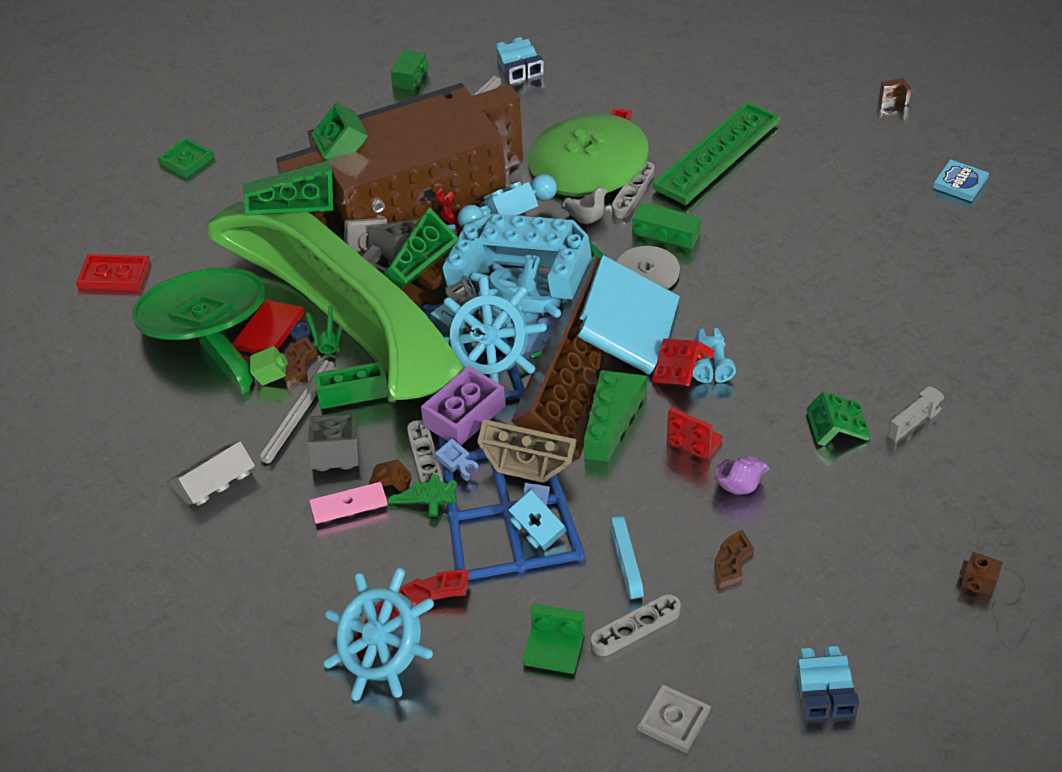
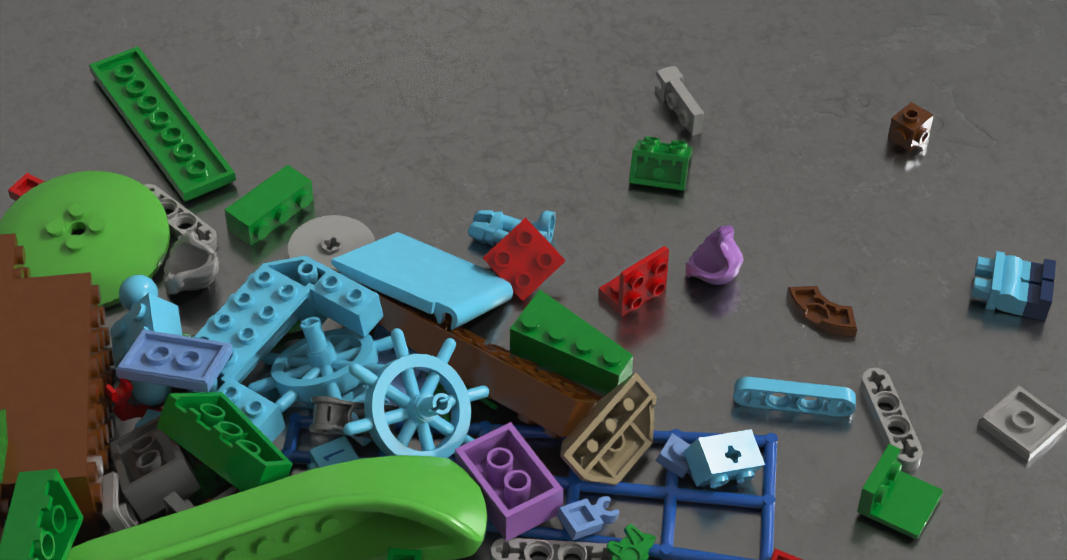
camera: 75 degrees left, 0 degrees up
none -> medium blue tile [116,330,233,392]

